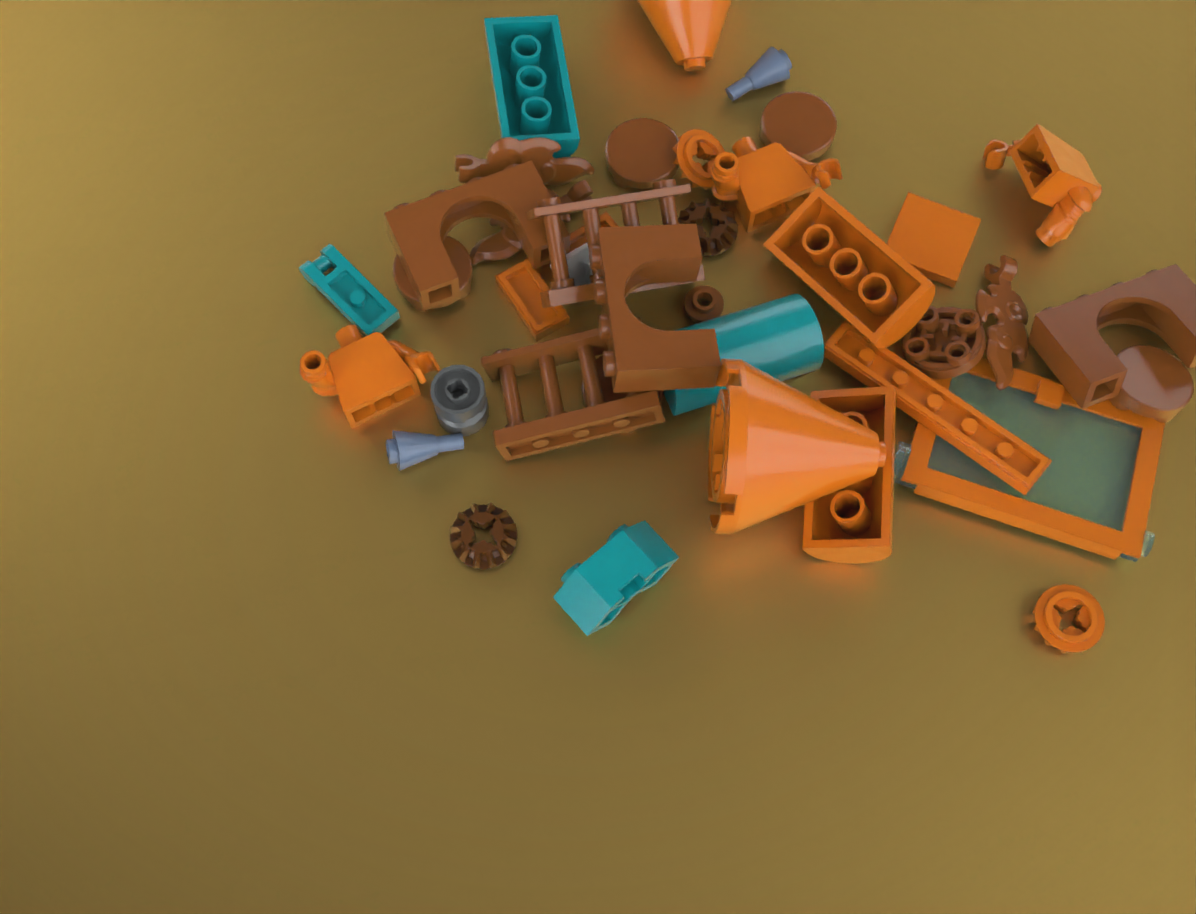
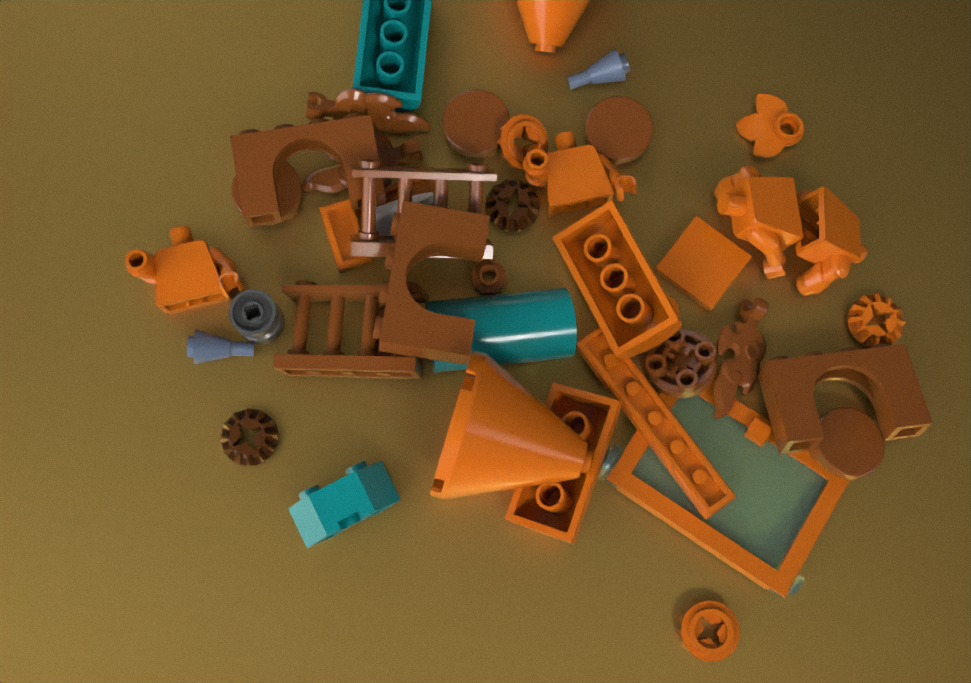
camera: 10 degrees right, 10 degrees up
teal plate [298,244,400,337] -> none
none -> orange torso [714,165,804,279]
none -> orange plate [736,93,804,158]
none -> orange gear [847,293,906,348]

